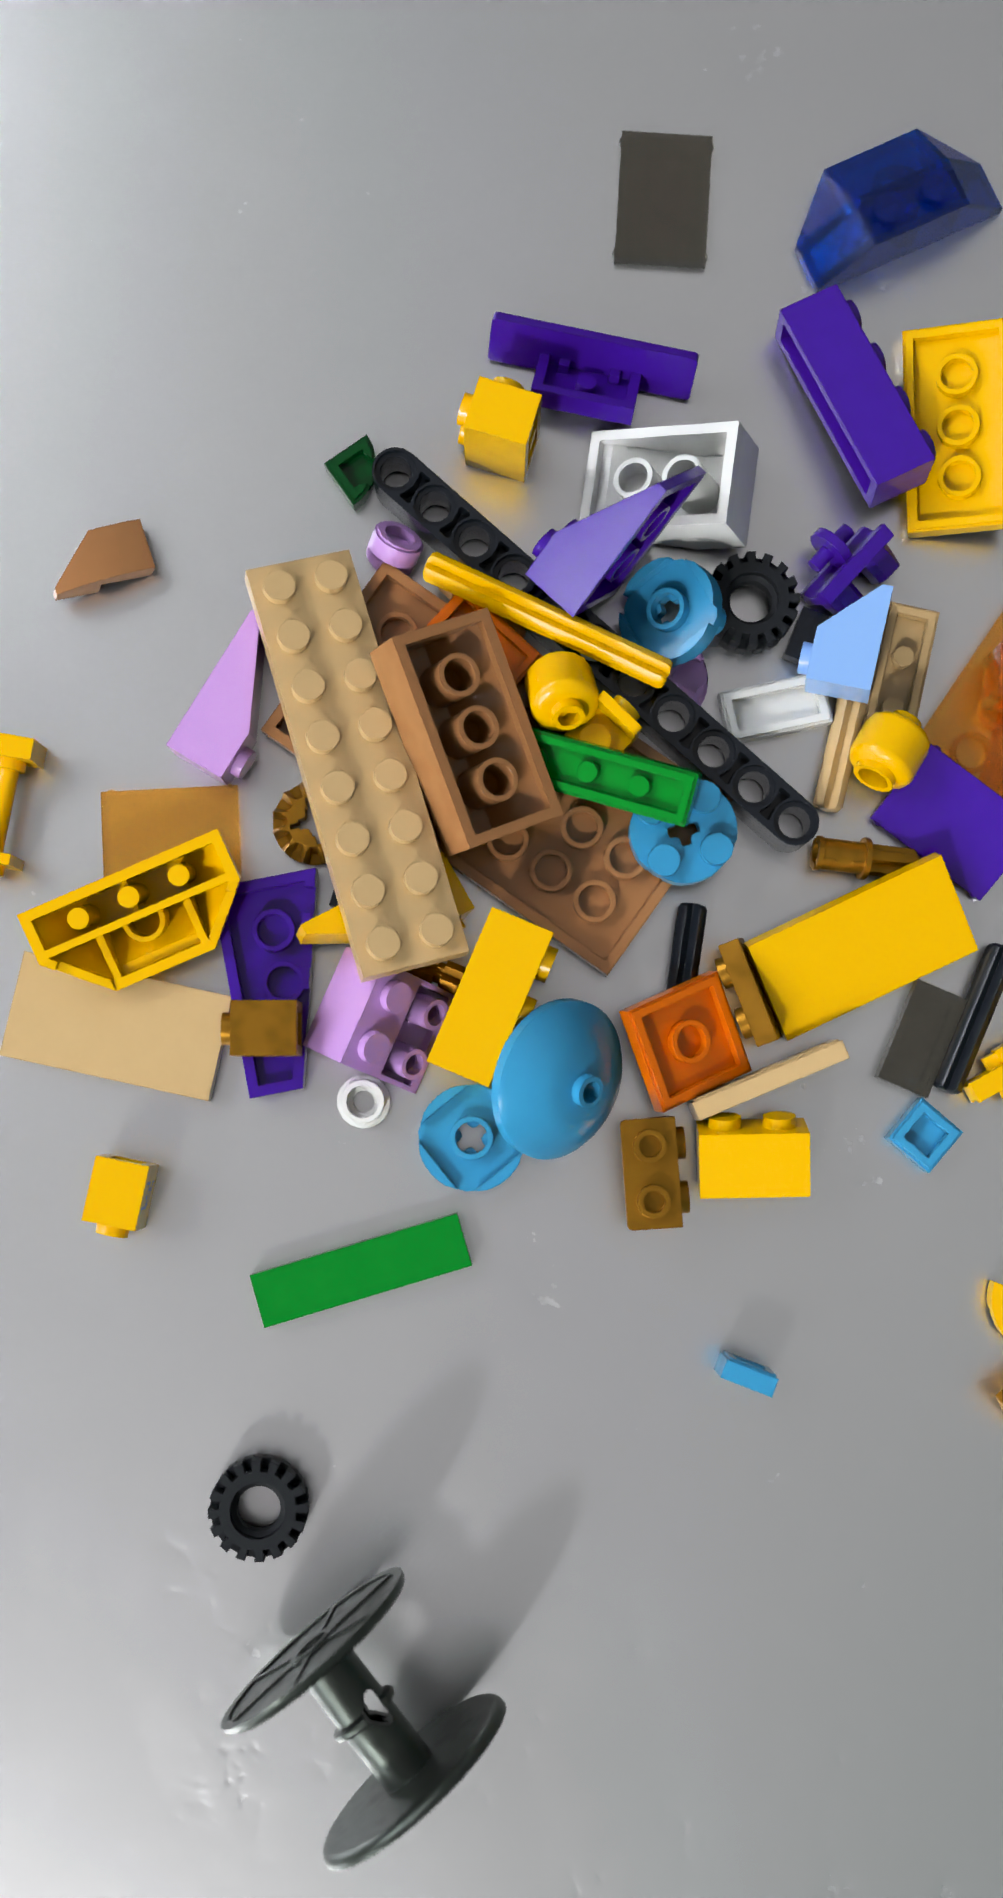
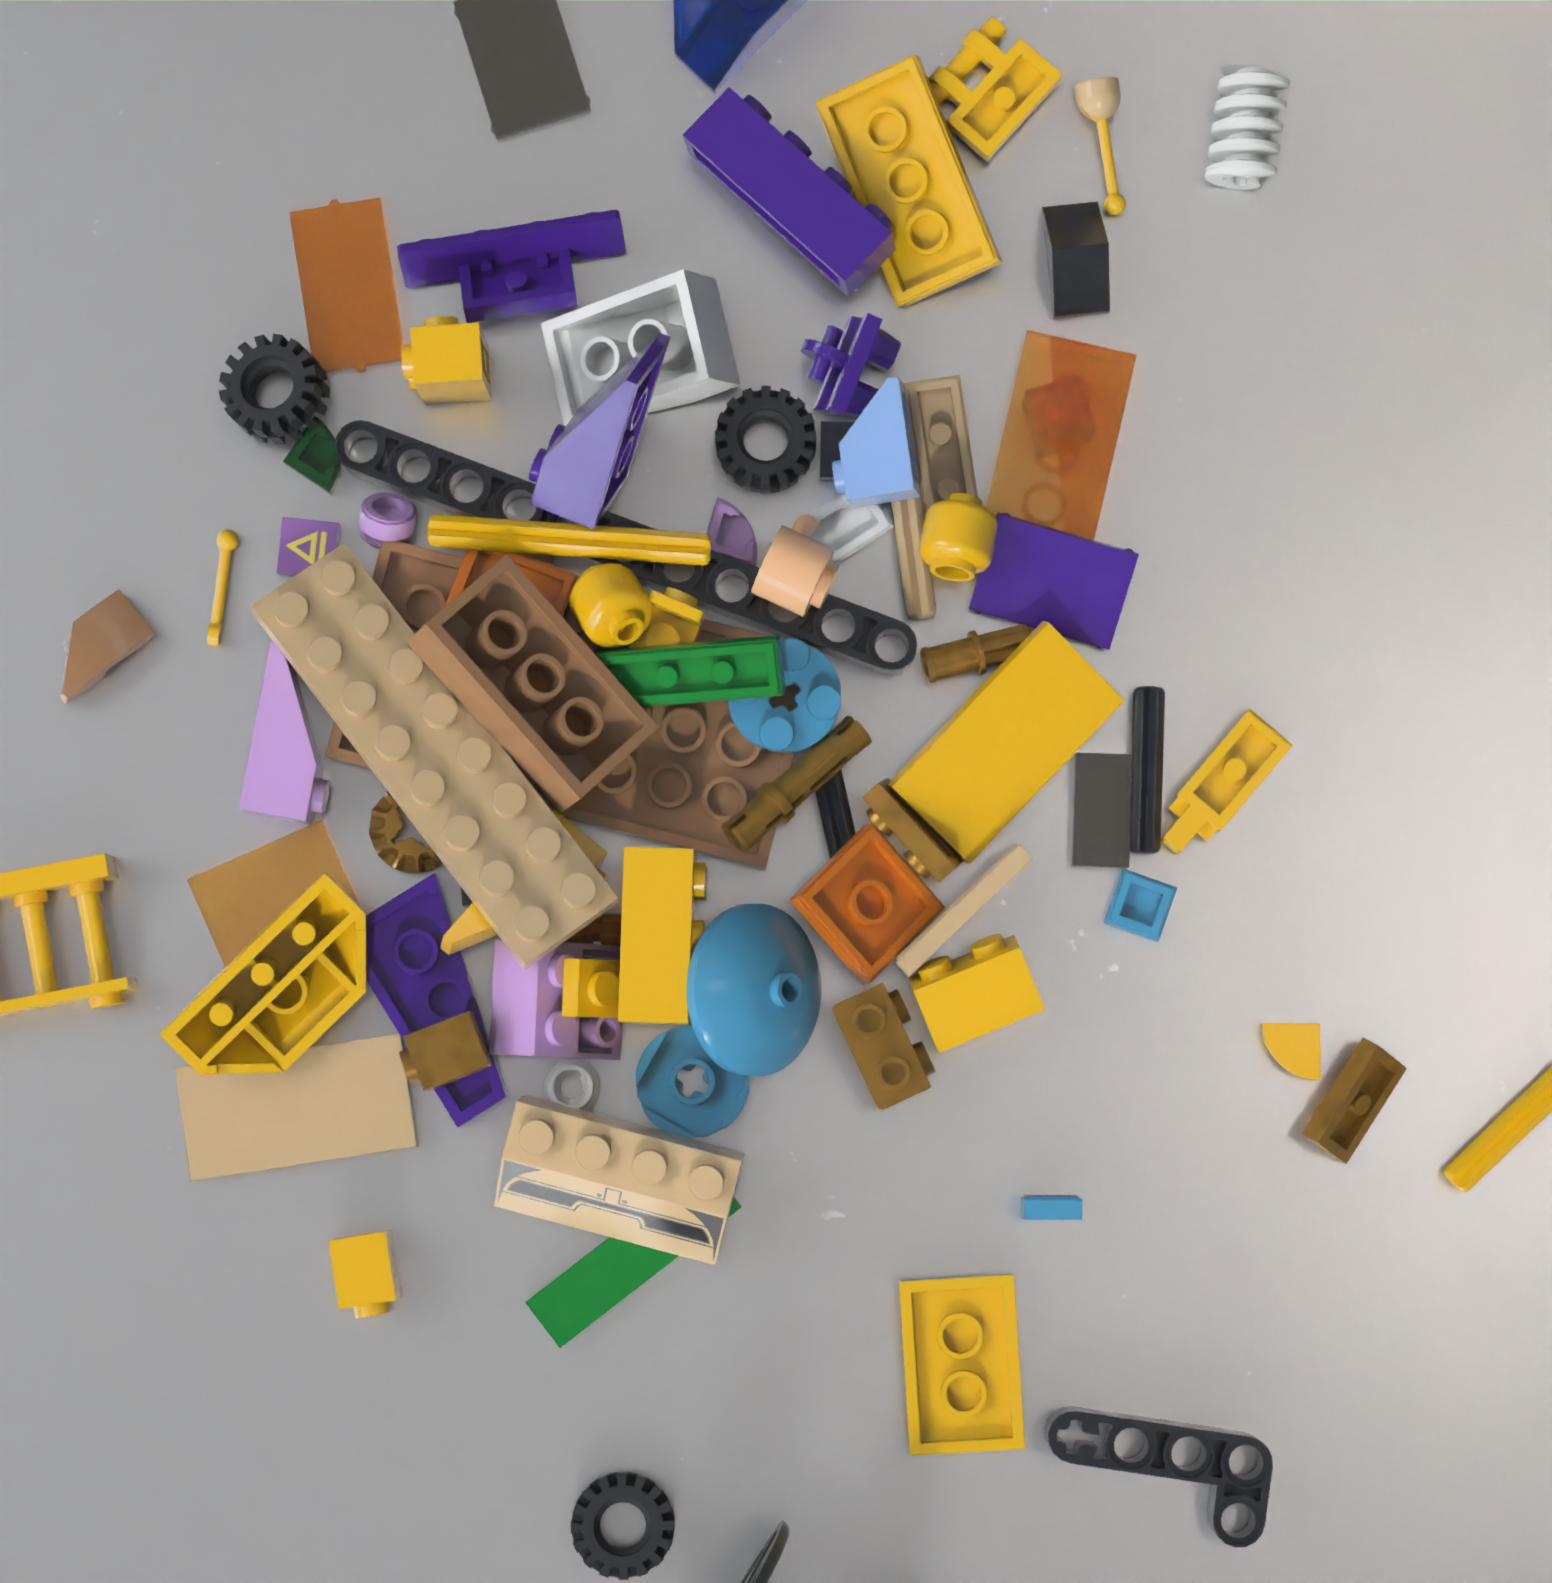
camera: 15 degrees left, 0 degrees up
dark azure plate [619,557,726,668] -> none
none -> yellow hinge [207,529,239,646]
none -> black tyre [219,334,330,445]
none -> medium lavender tile [276,517,341,577]
none -> clear orange piece [289,197,404,373]
none -> tan slope [494,1094,745,1265]
none -> yellow plate [562,958,620,1018]
none -> pearl gold pin [721,715,872,854]
none -> light nougat piece [751,514,839,617]
none -> yellow plate [899,1274,1025,1456]
none -> black beam [1044,1406,1273,1548]

